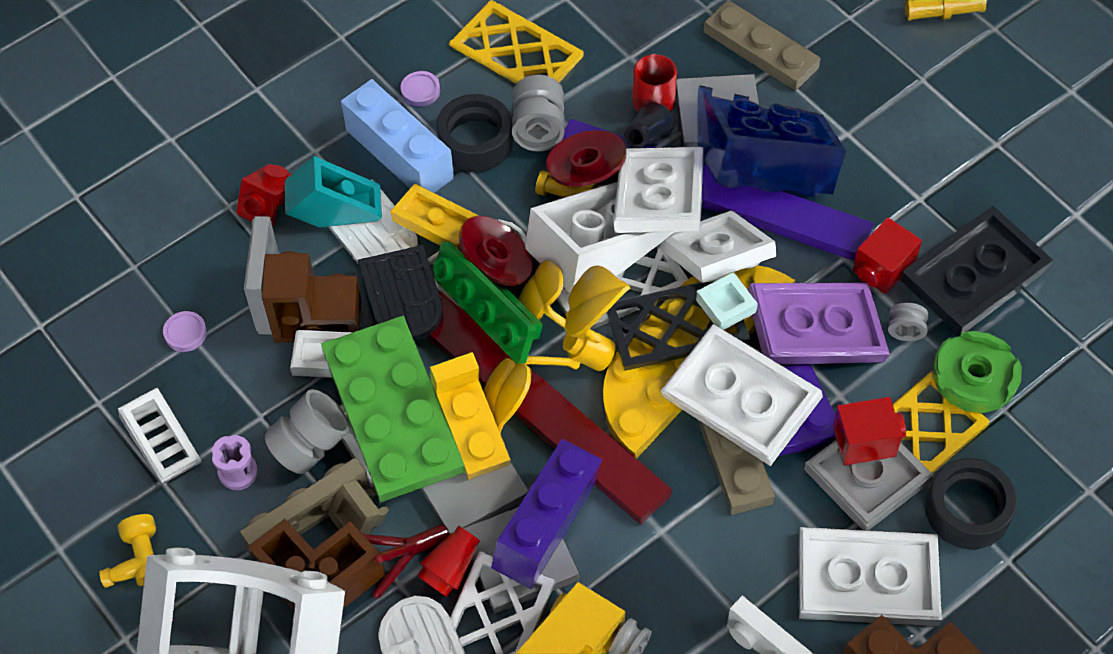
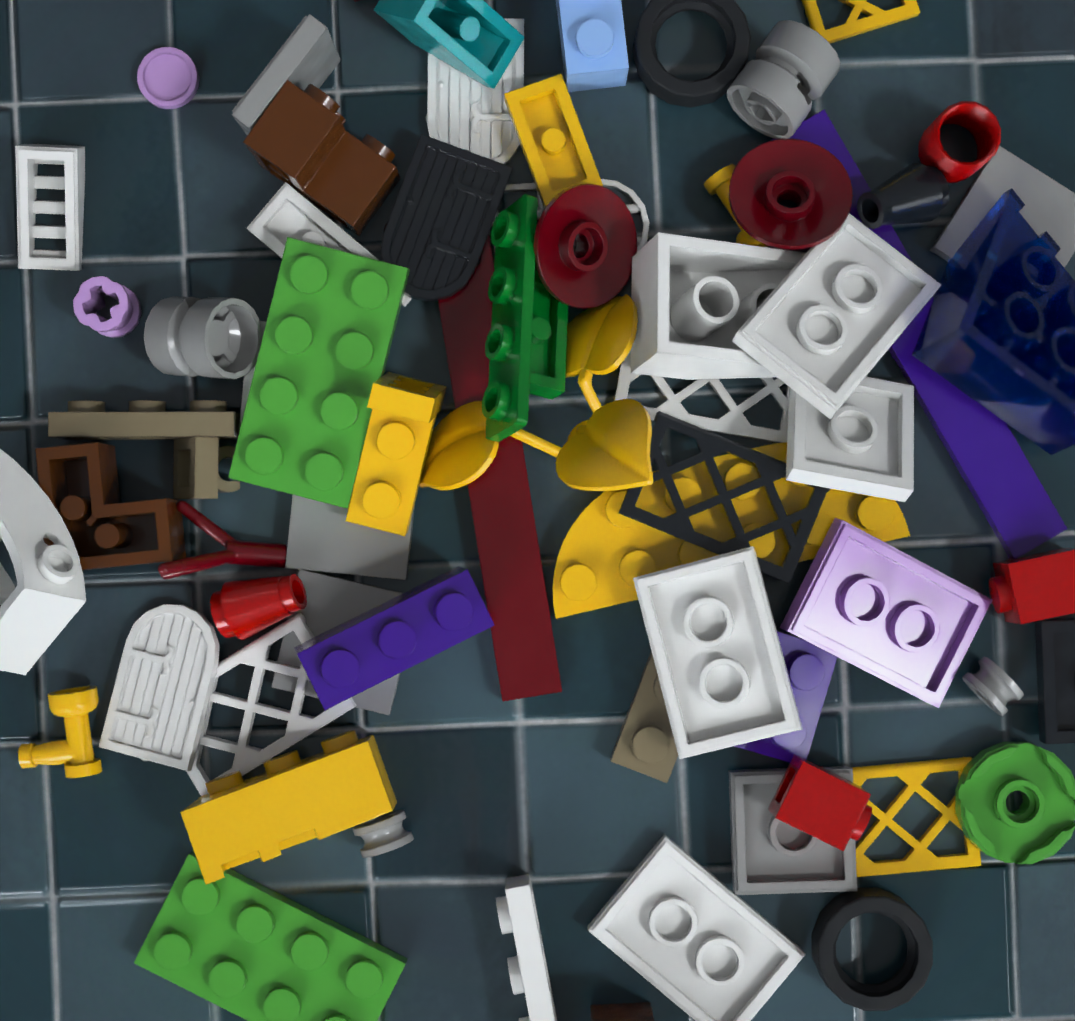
camera: 40 degrees right, 30 degrees up
light aqua plate [696,272,758,330] -> none

